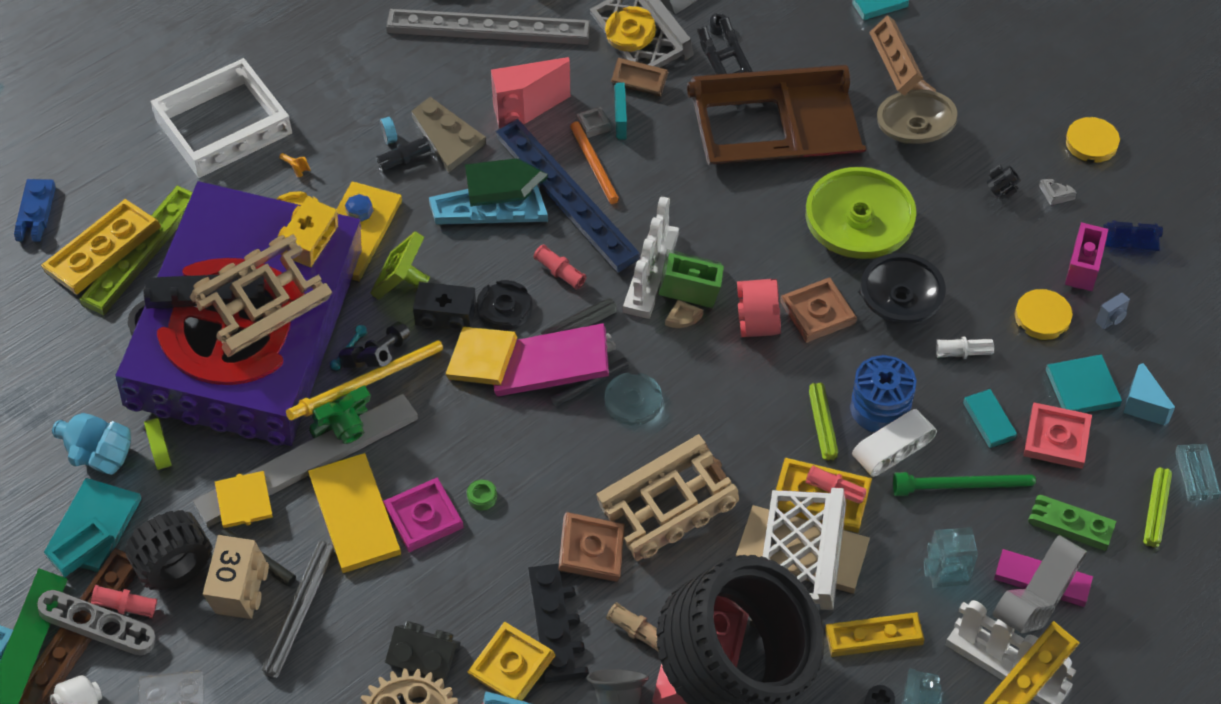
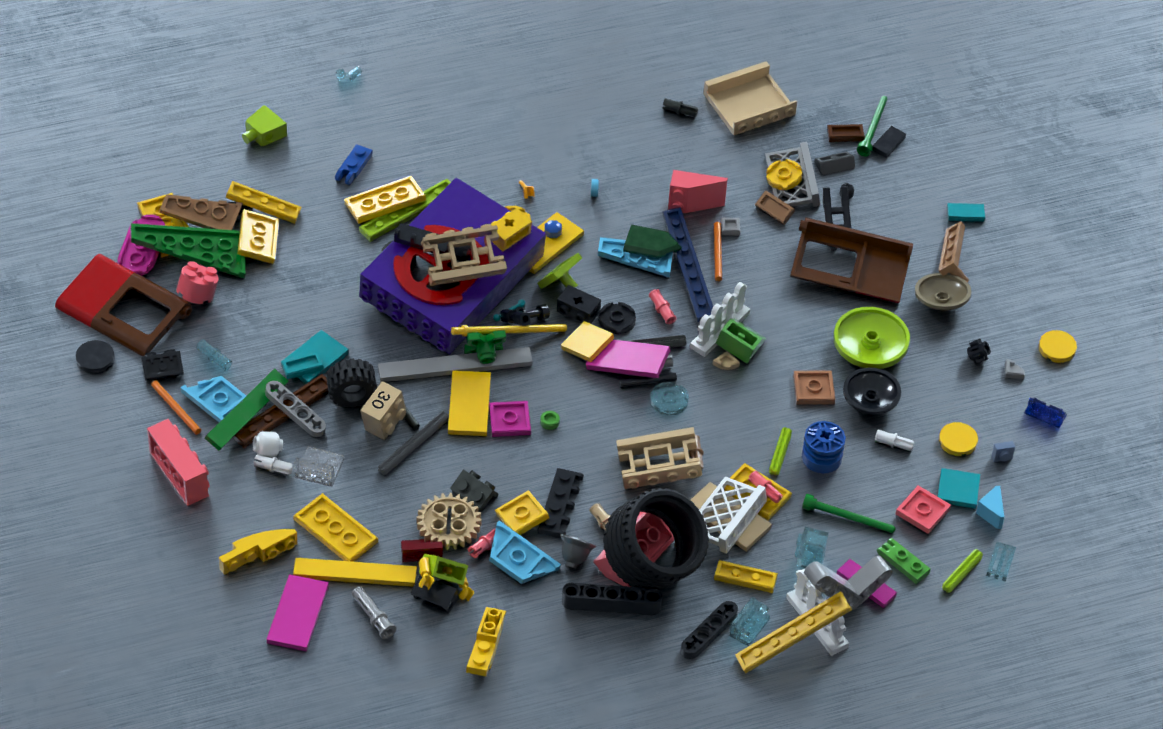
camera: 20 degrees right, 5 degrees down
medium azure piece [52,413,131,475] -> none
coral pin [91,585,158,619] -> none
lime beam [144,418,172,470] -> none
white window [150,58,292,178] -> none
yellow piece [215,471,273,528] -> none
black pin [376,136,431,172] -> none
light grey tile [386,9,590,45] -> none
dark tan wing [412,97,486,173] -> none
nougat tile [558,512,625,582] -> none
teal tile [614,82,627,140] -> none
coral brick [737,279,781,338] -> none
white beam [852,409,937,477] -> none
teal tile [963,389,1017,448] -> none
dark pink brick [1065,222,1109,291] -> none

